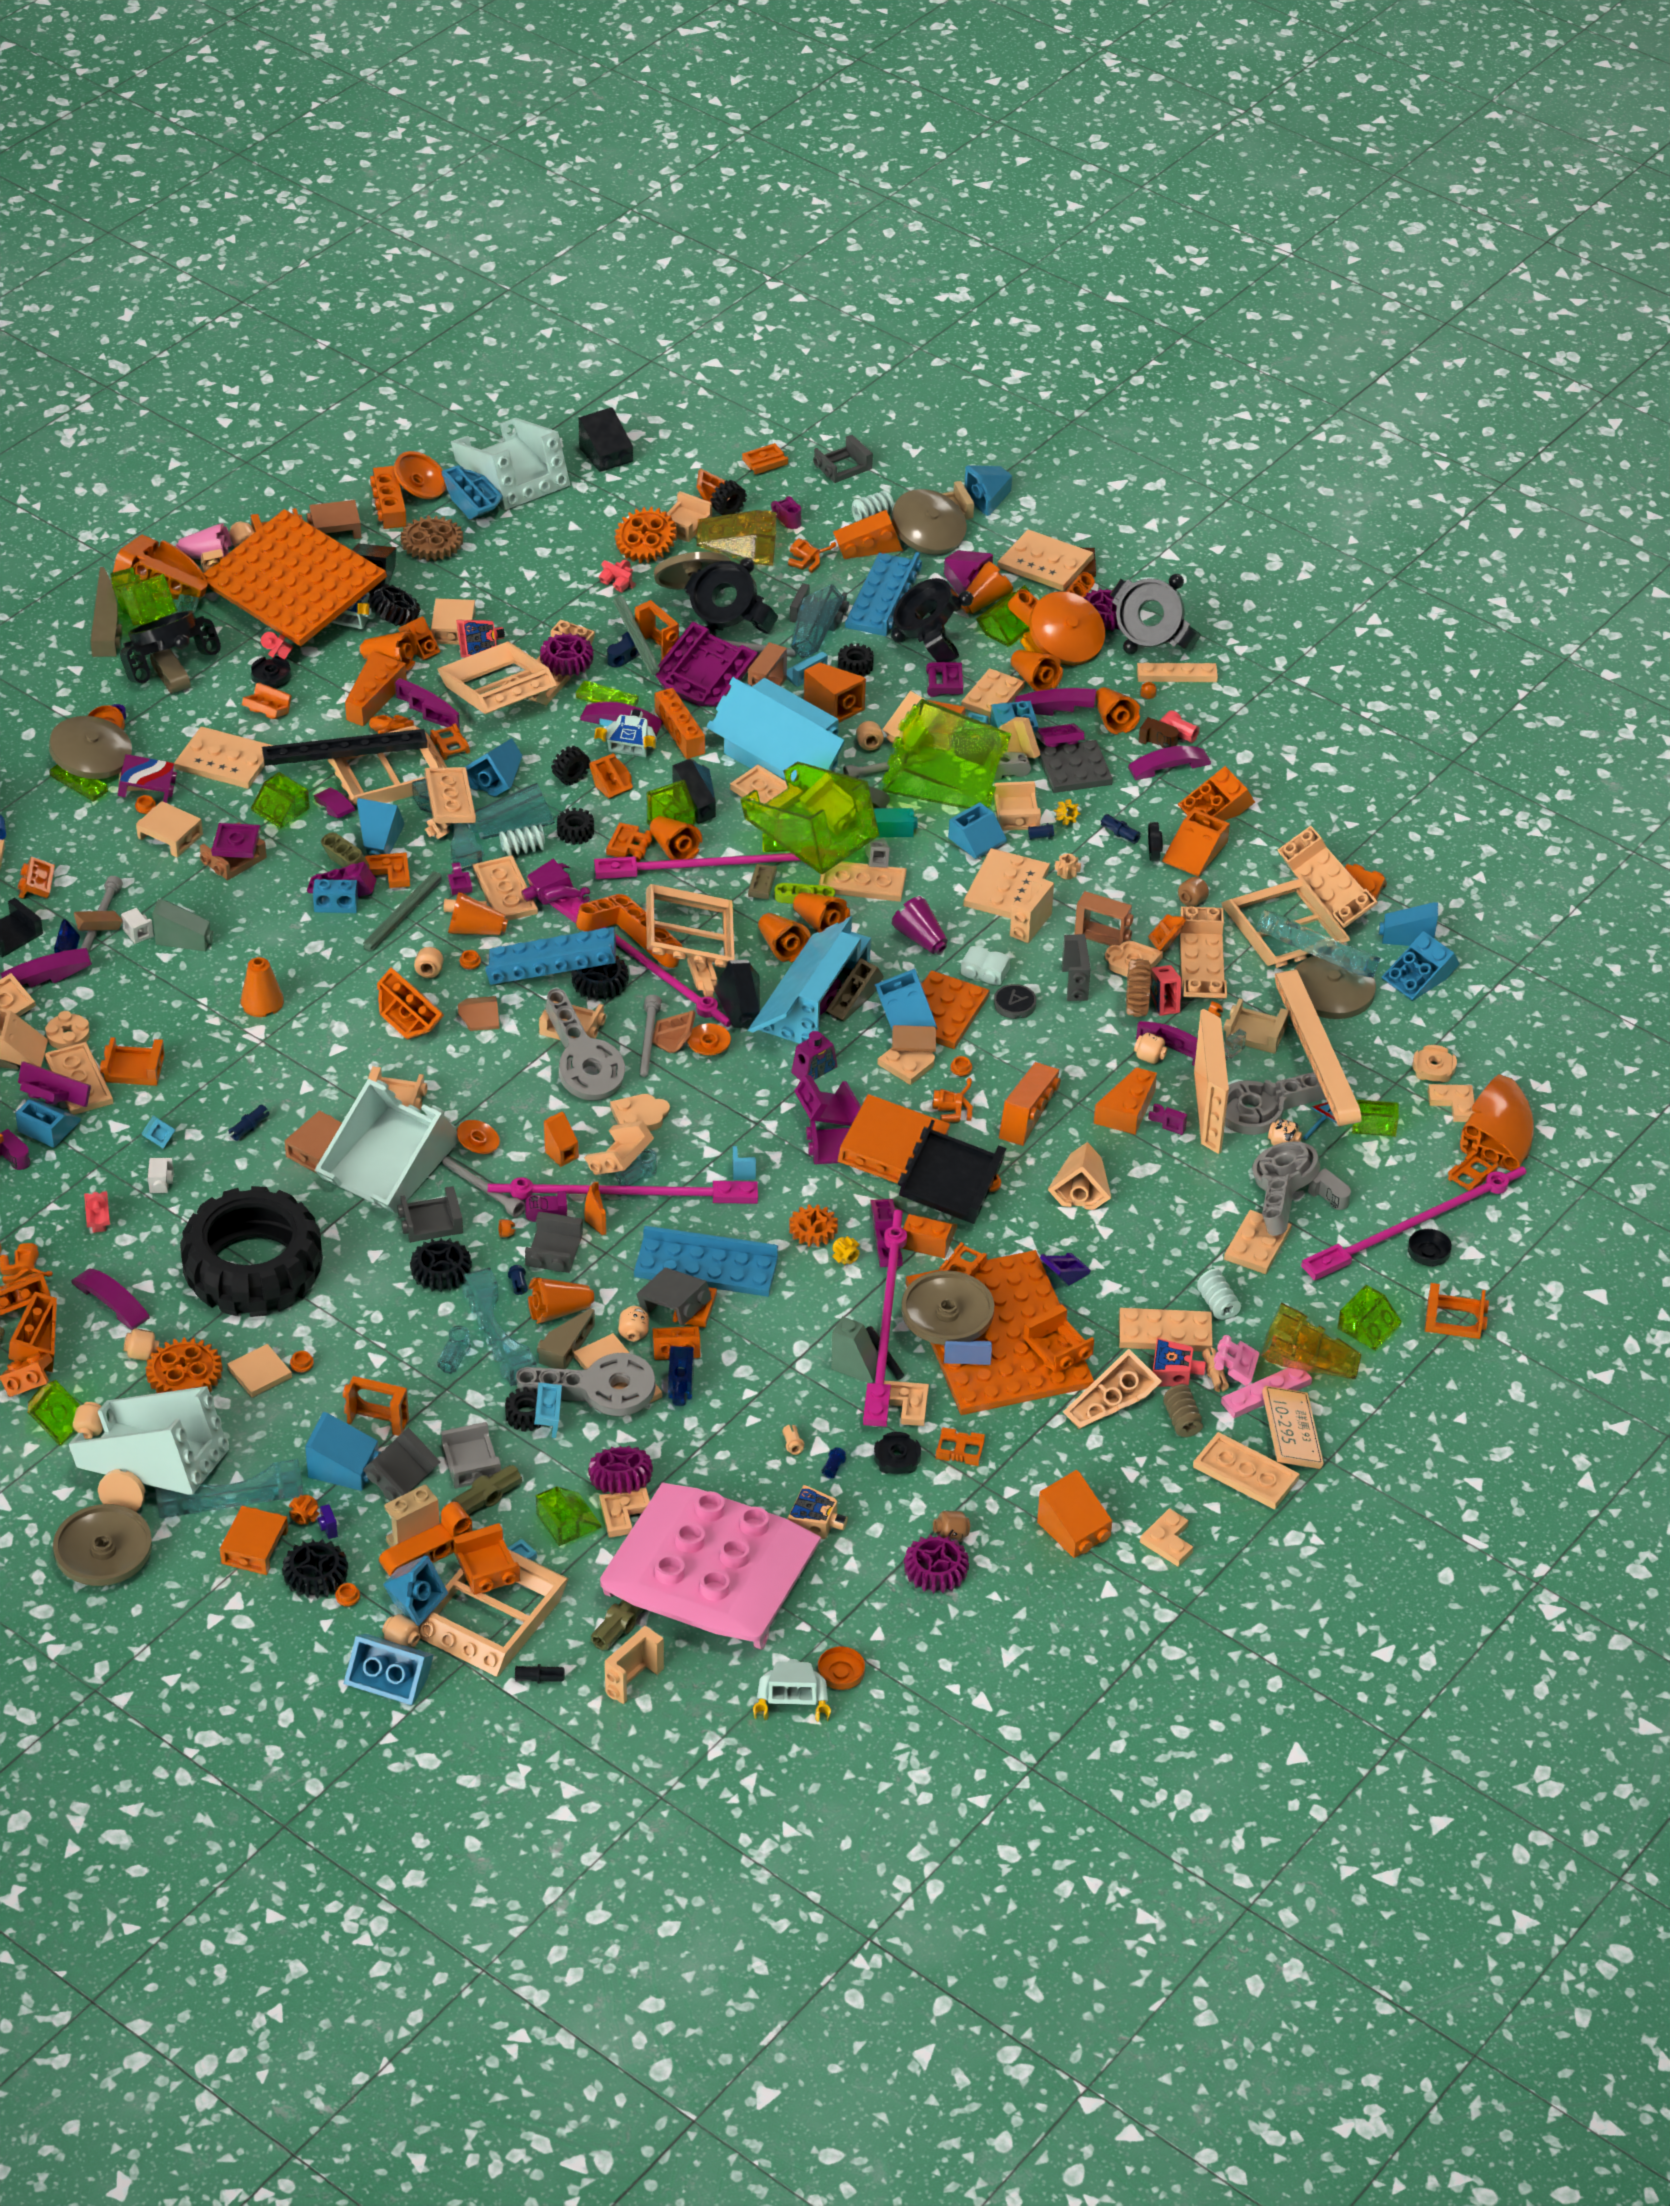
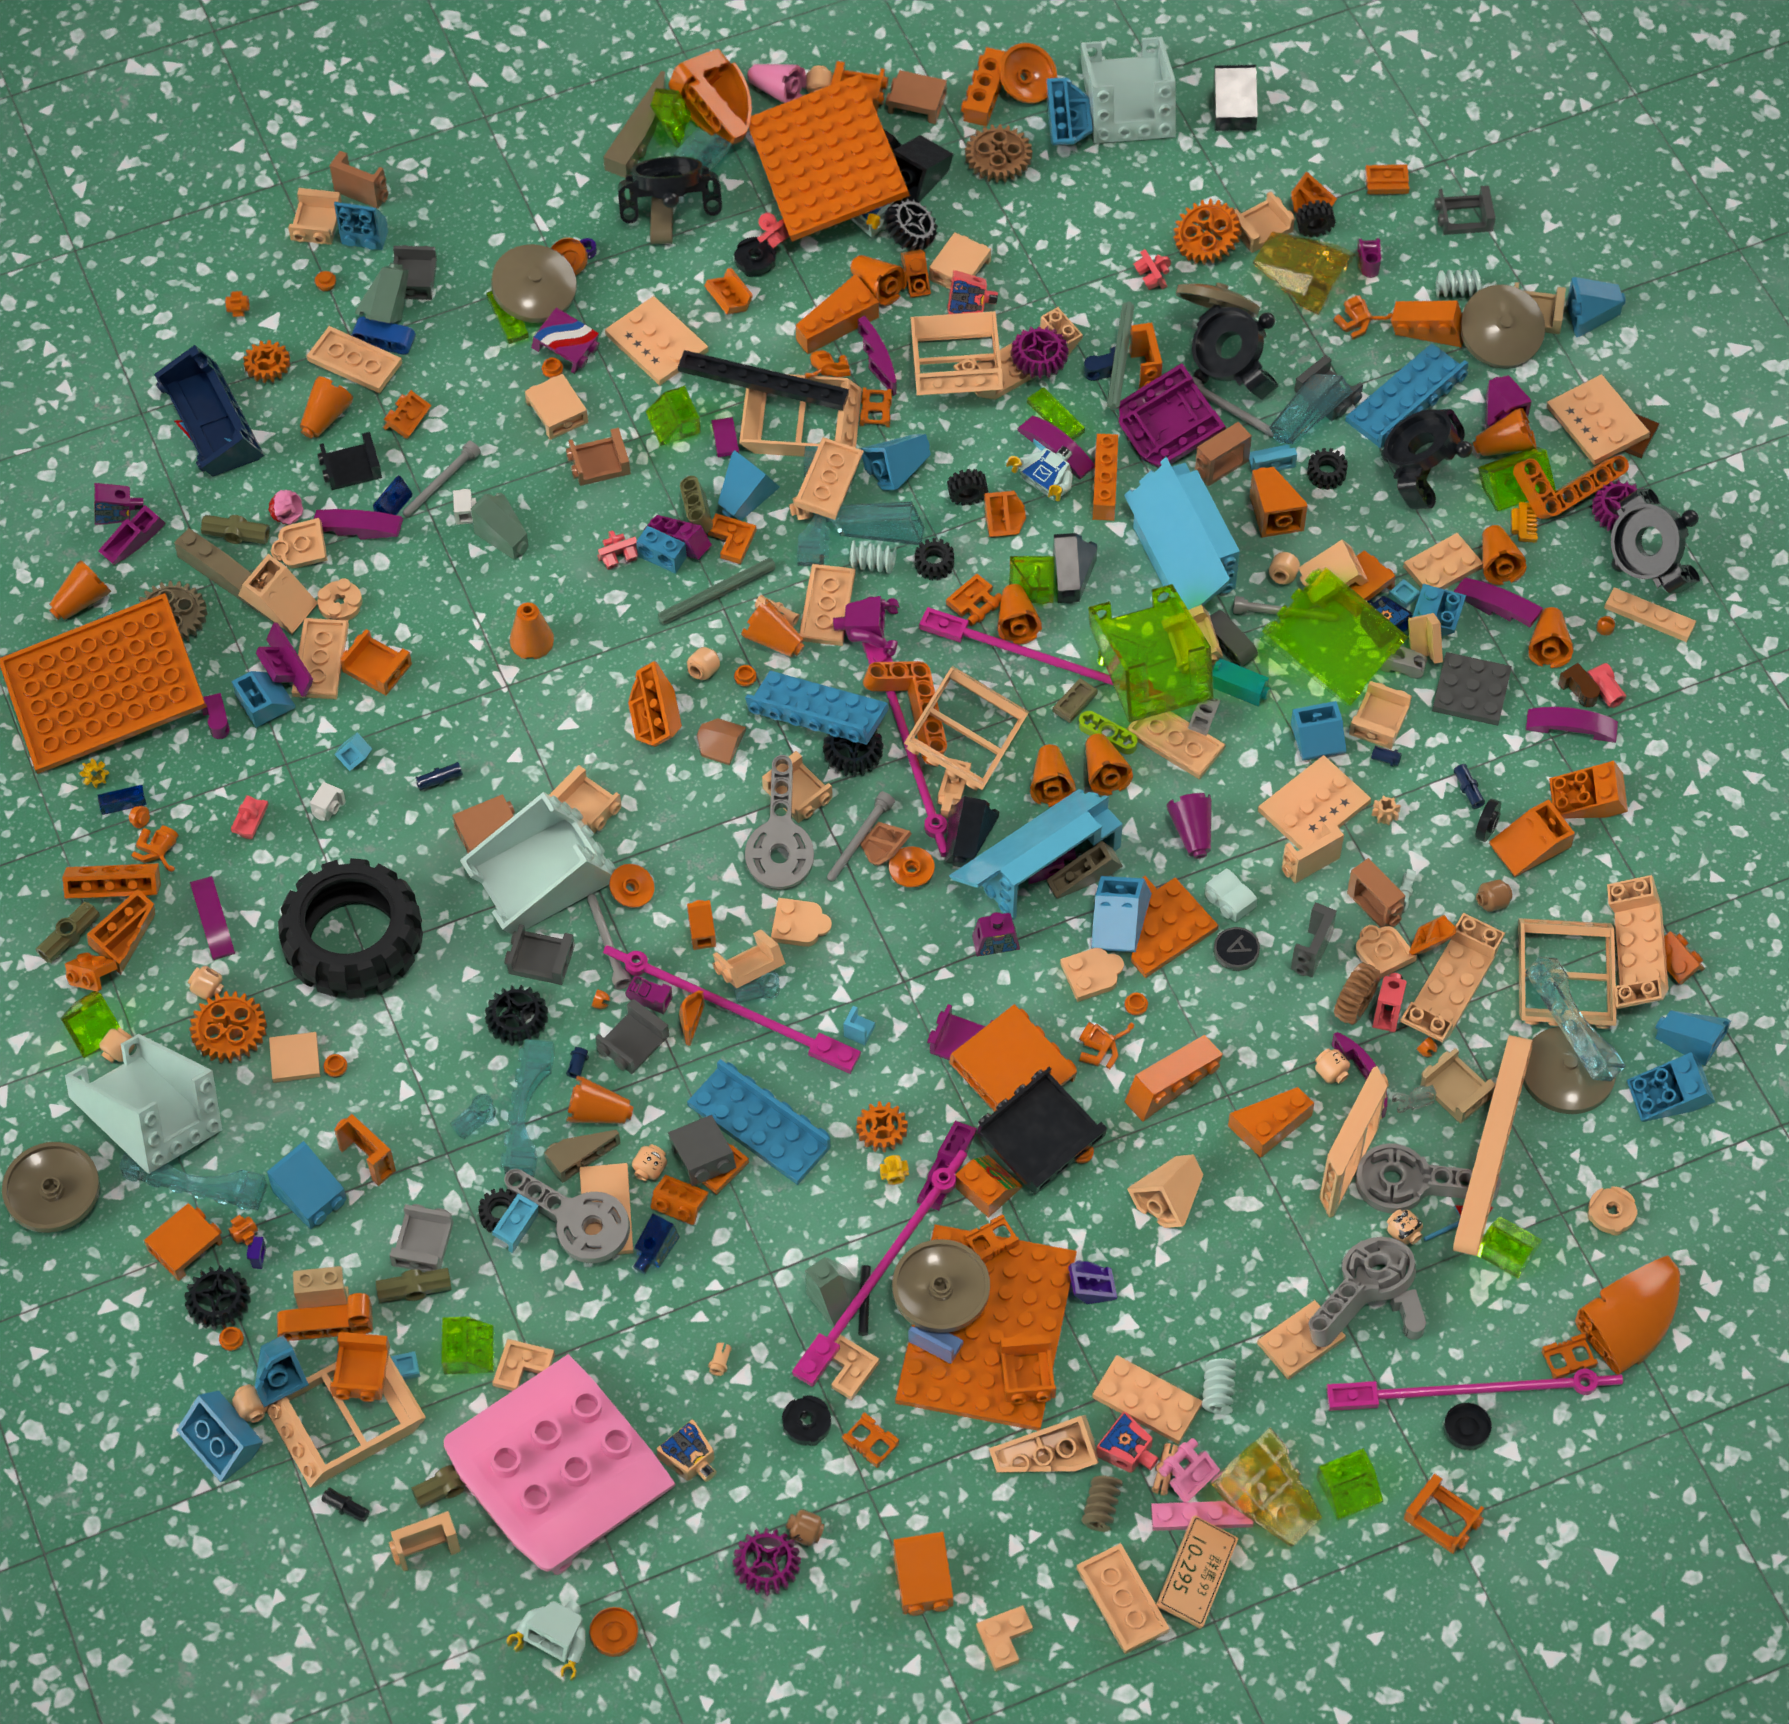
camera: 30 degrees right, 15 degrees up
medium nougat slope [73,911,122,931] -> none
light nougat tile [98,1469,145,1512] -> none
clear neon green slope [120,574,177,626] -> none
light nougat slope [201,549,223,573] -> none
magenta plate [211,823,261,858] -> none
dark grey panel [363,1427,441,1501] -> none
magenta plate [448,862,472,895] -> none
magenta gear [588,1445,653,1495] -> none
light nougat plate [730,765,803,817] -> none
magenta panel [794,1075,861,1126] -> none
clear blue pin [821,1447,846,1478] -> none
medium nougat slope [892,1025,936,1052] -> none
magenta plate [926,662,963,697] -> none
orange dish [1029,591,1105,665] -> none
magenta plate [1035,723,1085,747] -> none
yellow gear [1053,799,1081,825] -> none
magenta plate [1148,1104,1187,1135] -> none
light nougat plate [1428,1084,1475,1122] -> none
none -> coral hips [597,530,638,569]

